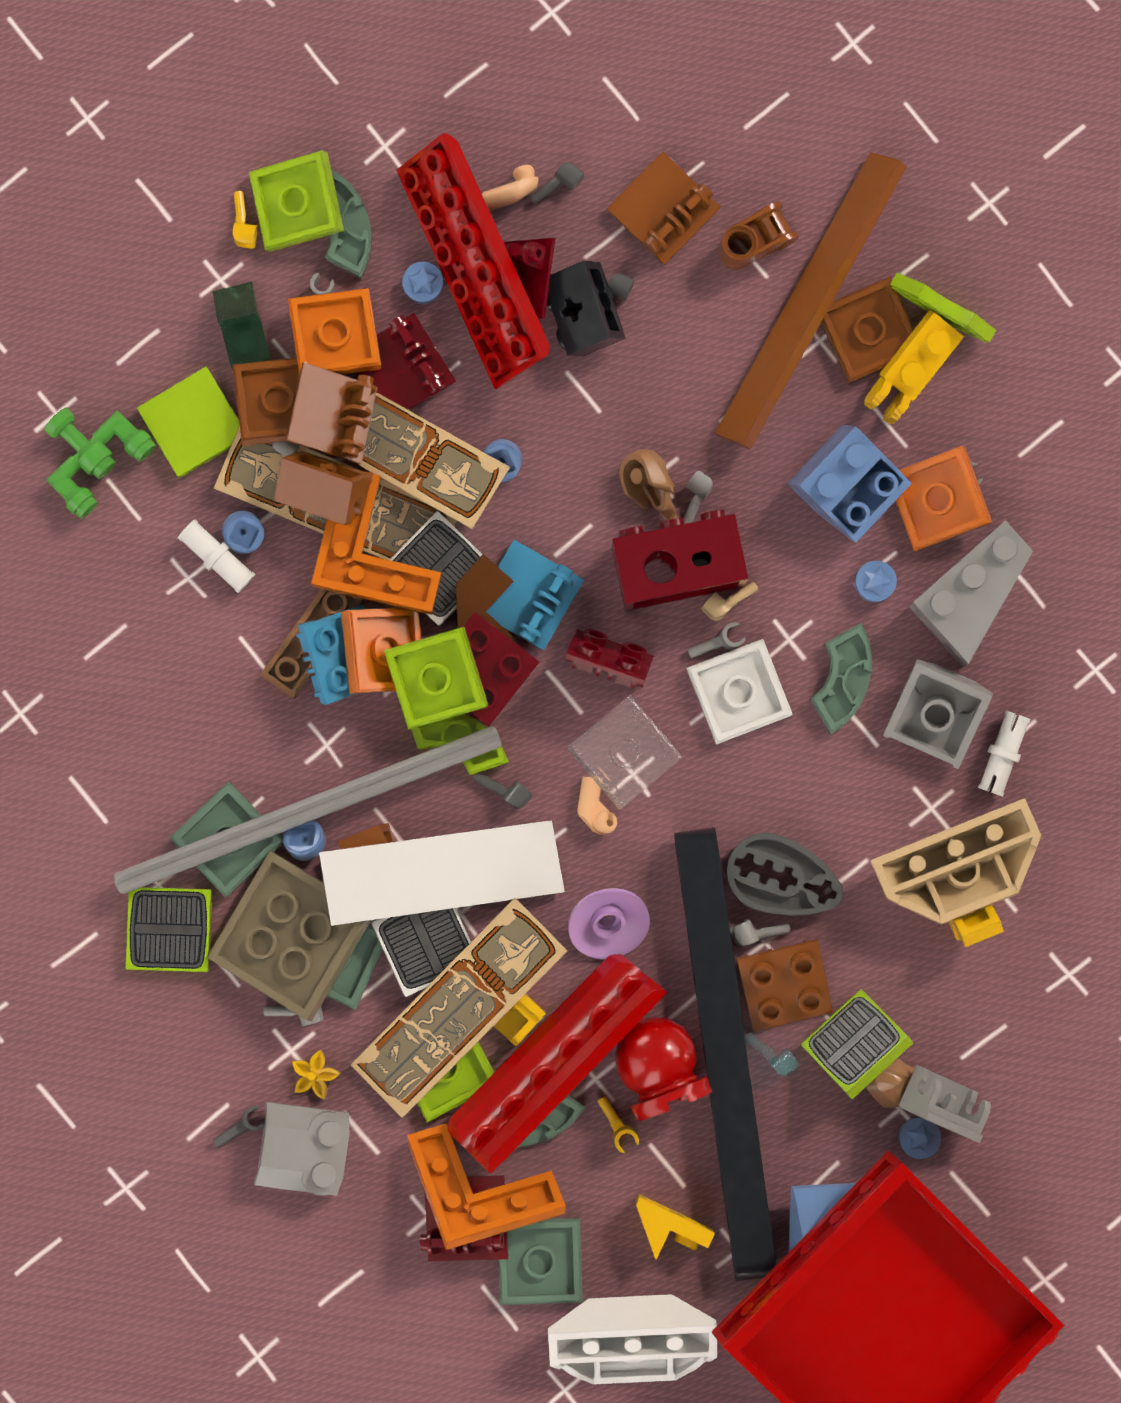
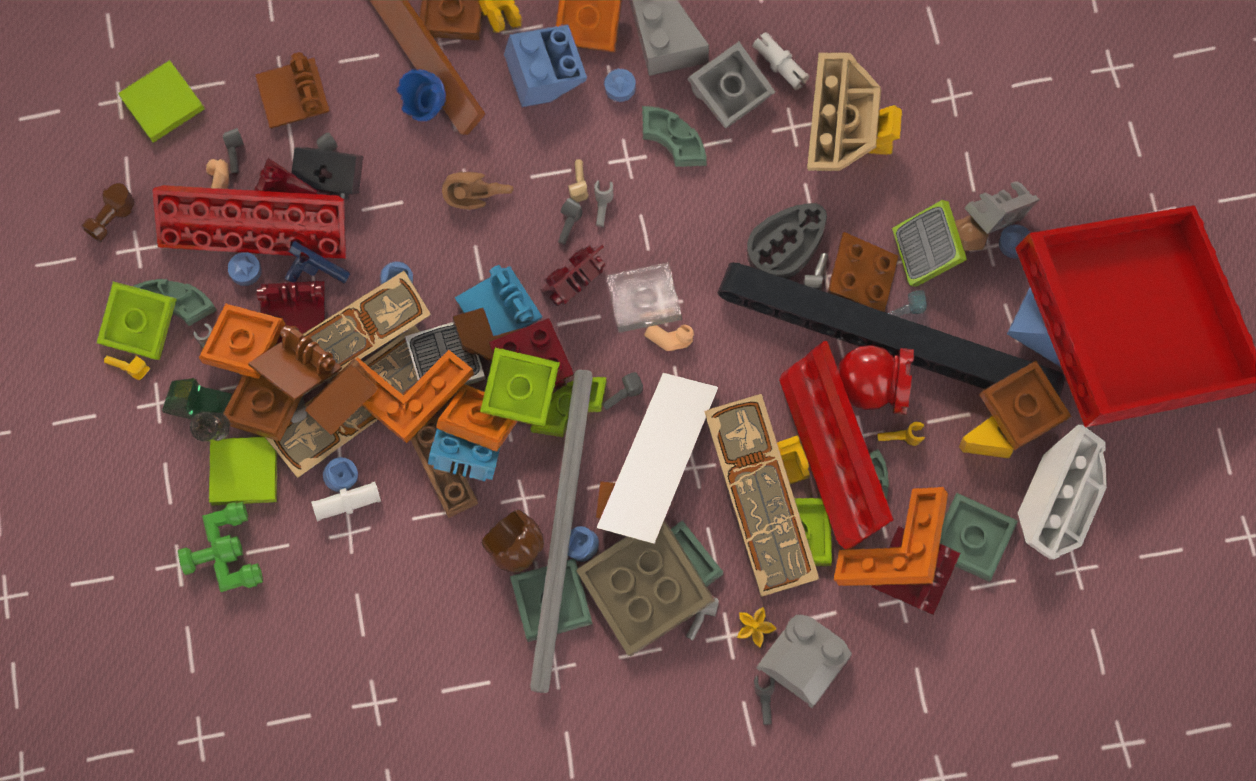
camera: 60 degrees left, 15 degrees down
tile [126,887,213,972] -> none
tile [370,908,471,997] -> none
lavender dish [568,888,650,959] -> none
dark red piece [612,509,749,611] -> none
light grey hand [684,471,713,524] -> none
white tile [686,639,793,745] -> none
dark orange piece [718,201,799,269] -> none
none -> reddish brown leg [81,183,134,242]
none -> lime tile [118,60,205,143]
none -> clear smoke bush [190,412,230,442]
none -> dark blue hose [285,241,350,284]
none -> blue hair [397,69,446,122]
none -> reddish brown hair [482,509,544,573]
none -> dark grey hand [558,198,583,245]
none -> dark orange tile [979,361,1072,451]

